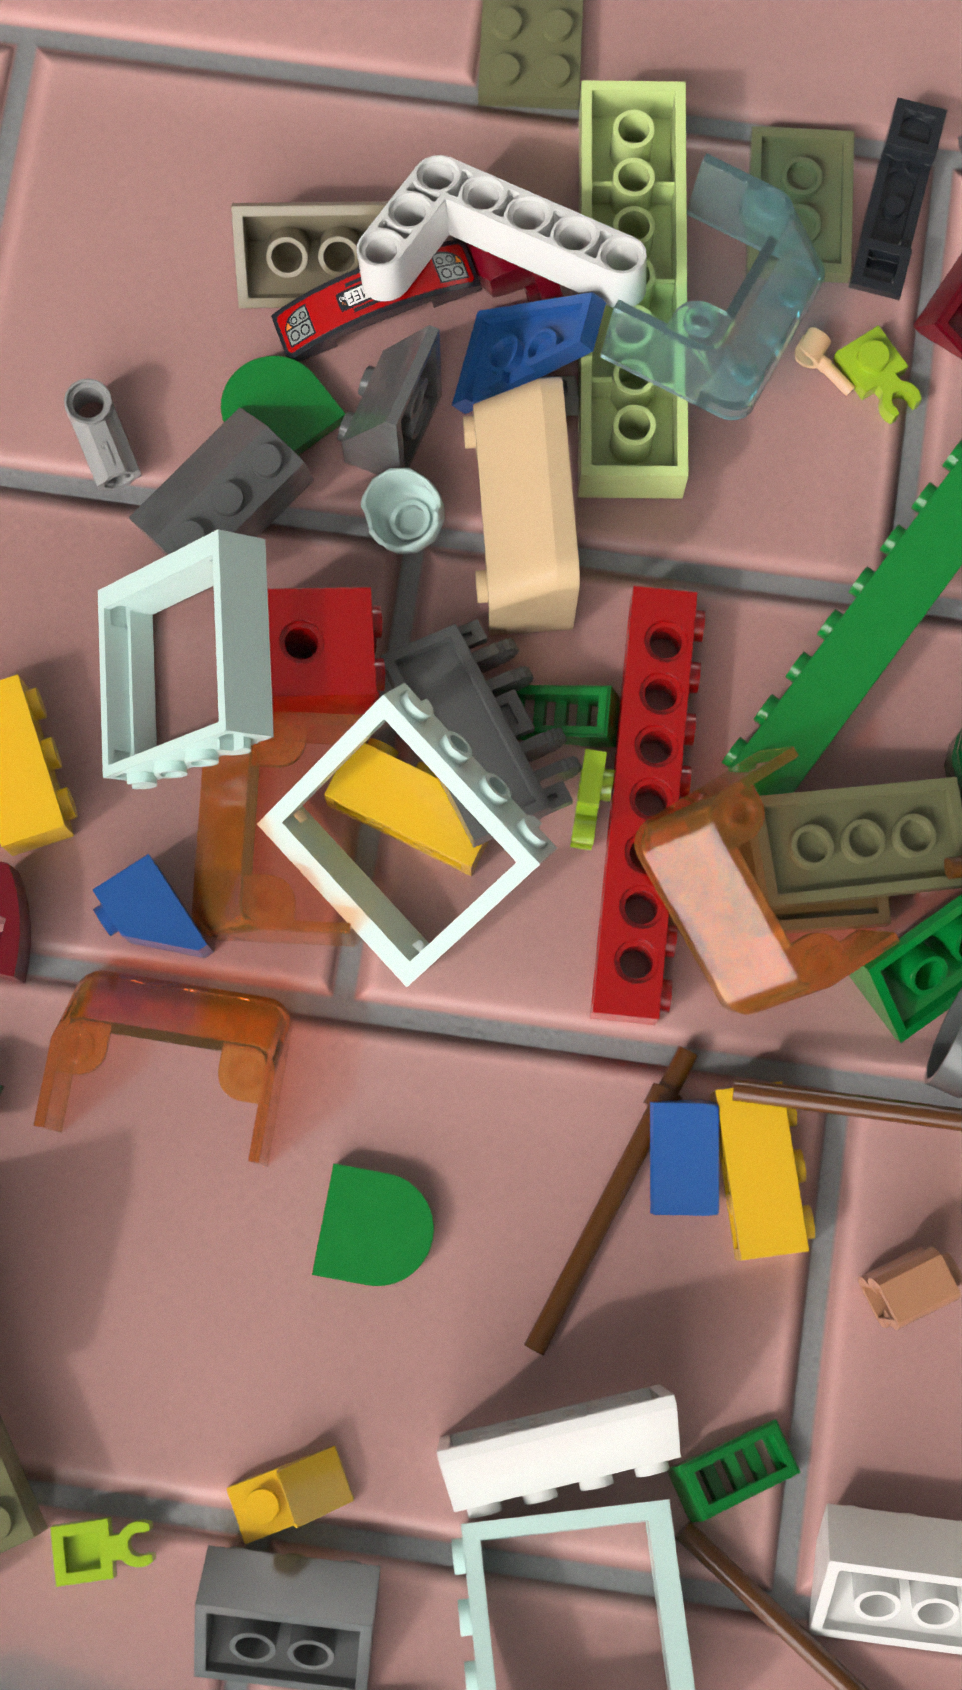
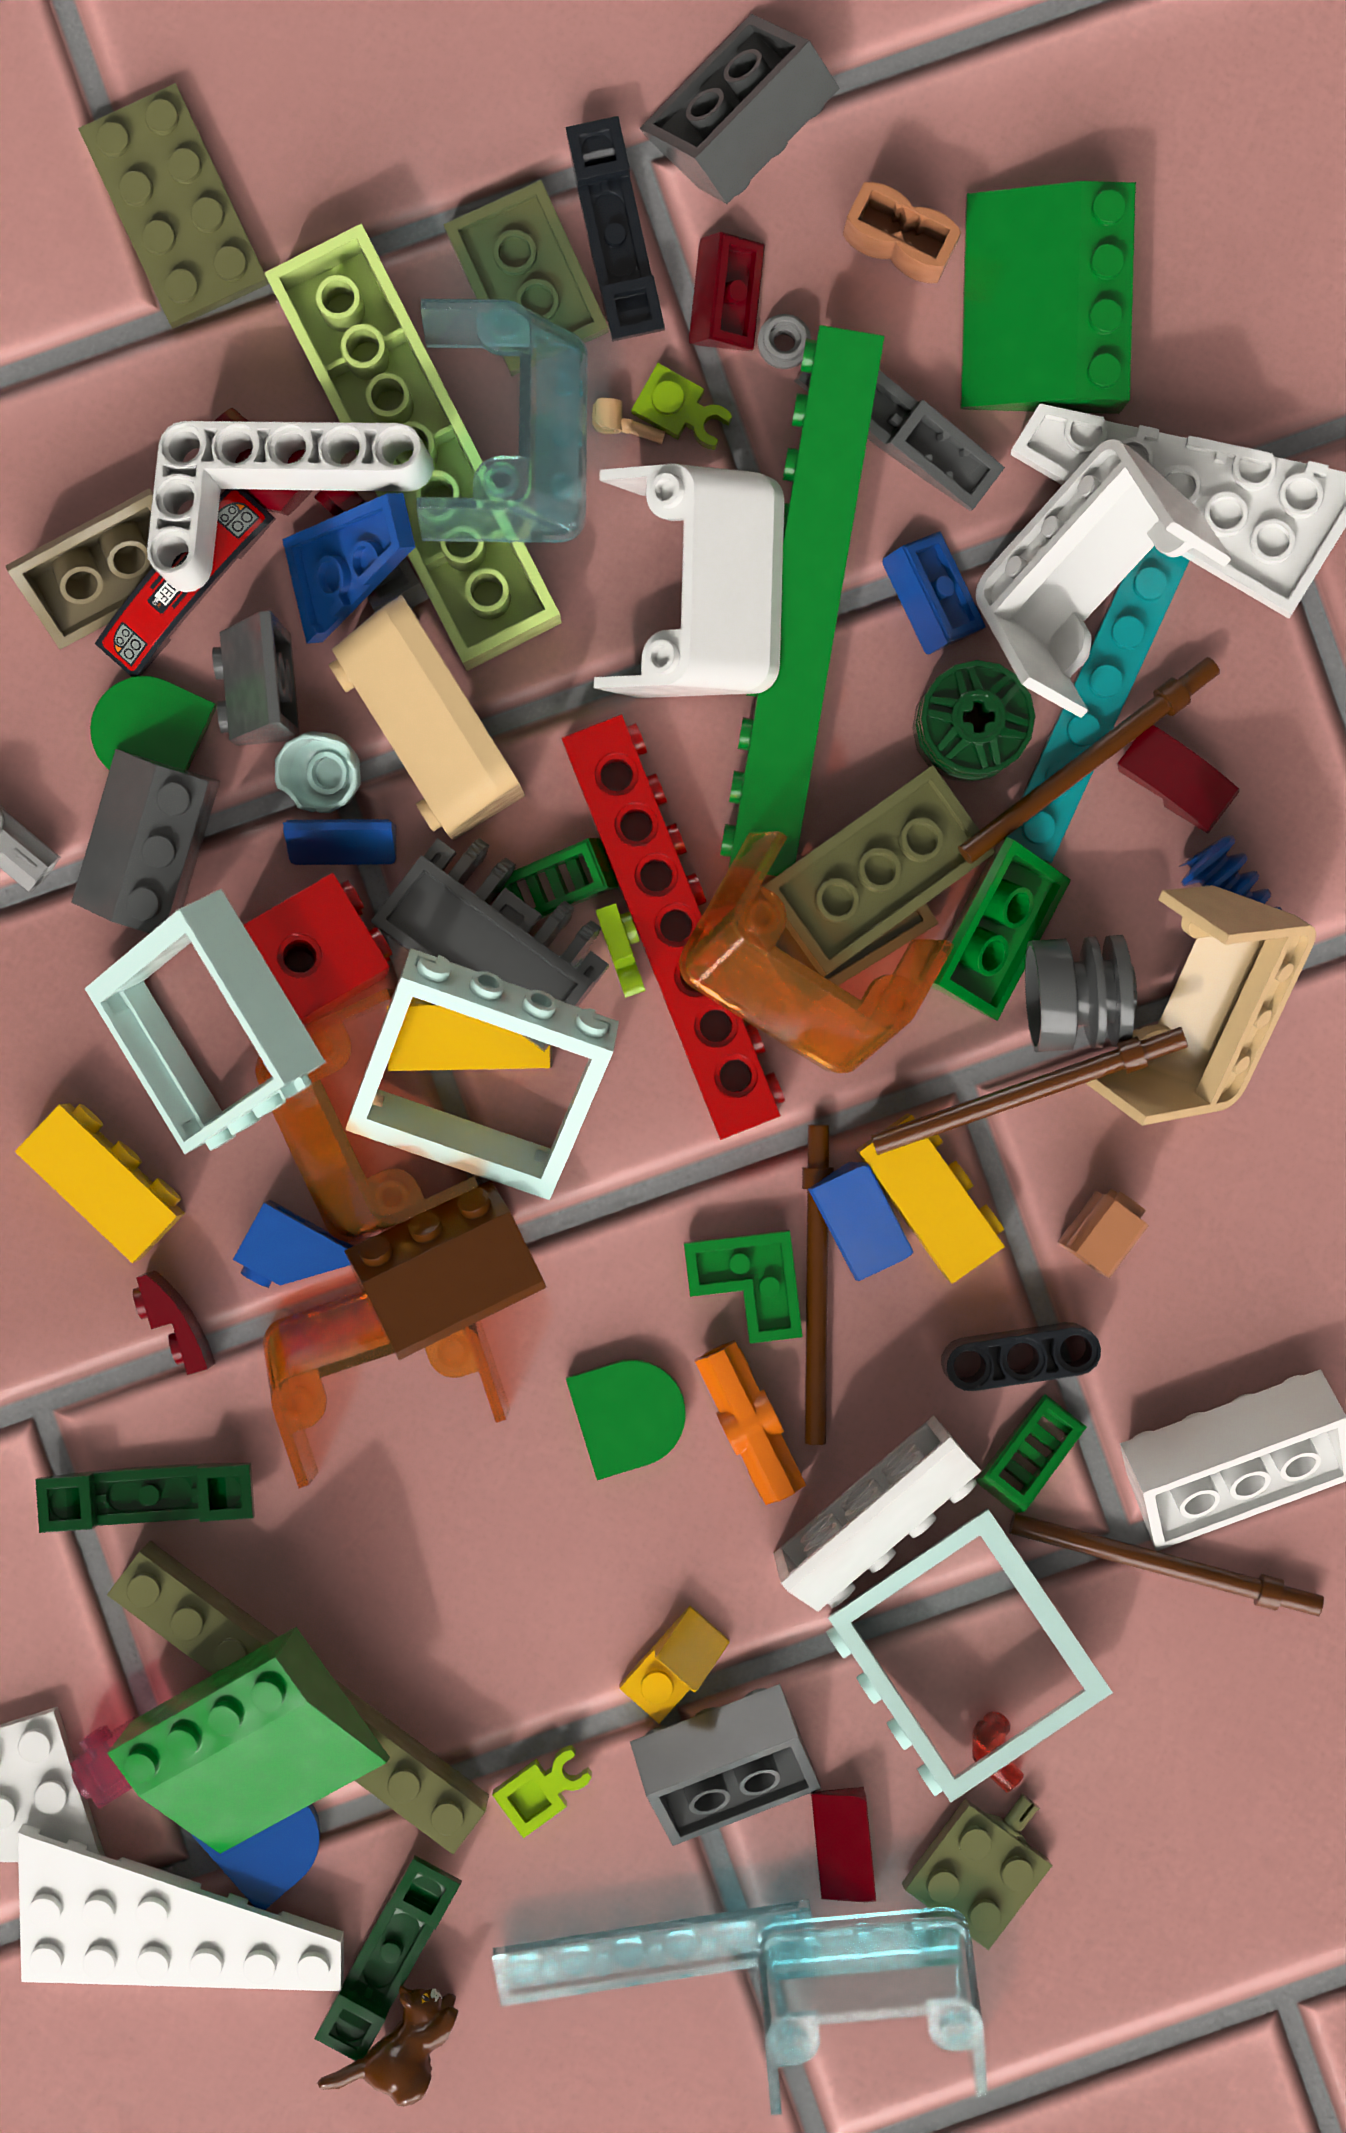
camera: 25 degrees left, 10 degrees up
none -> blue slope [283,819,396,865]
none -> reddish brown slope [344,1180,547,1360]
none -> white windscreen [594,464,784,698]
none -> green plate [684,1230,803,1344]
none -> orange piece [695,1340,806,1505]
none -> black beam [941,1322,1101,1391]

